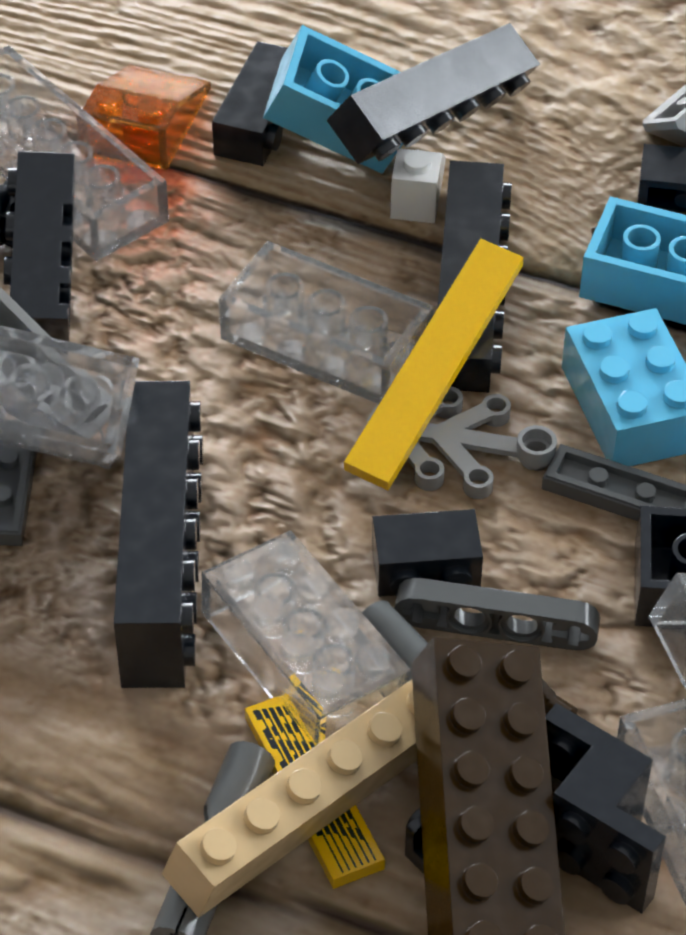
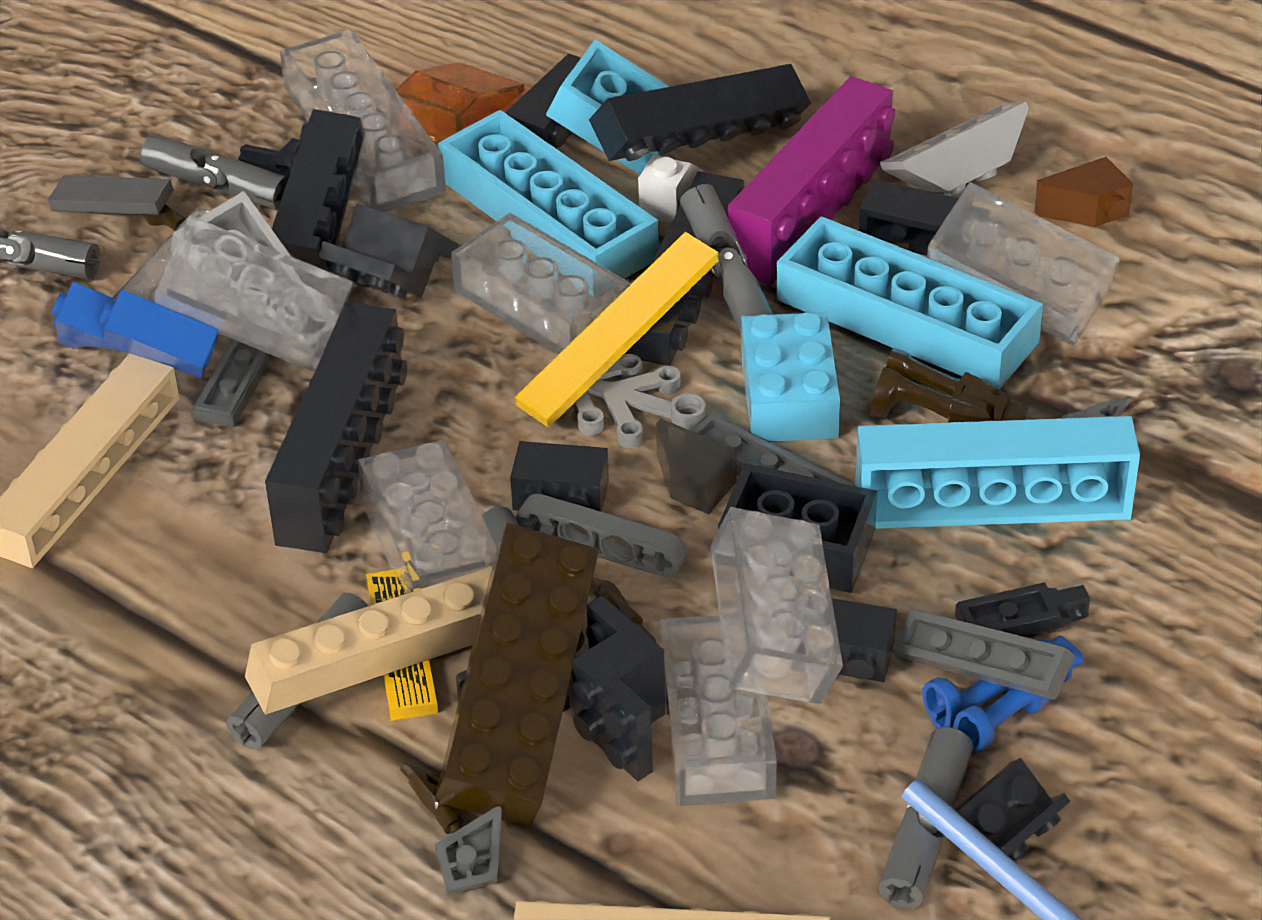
camera: 15 degrees right, 5 degrees down
none -> black bracket [317,204,460,300]
none -> medium azure brick [438,110,659,295]
none -> clear smoke slope [656,418,737,515]
none -> dark grey piece [679,184,773,333]
none -> magenta brick [728,76,895,286]

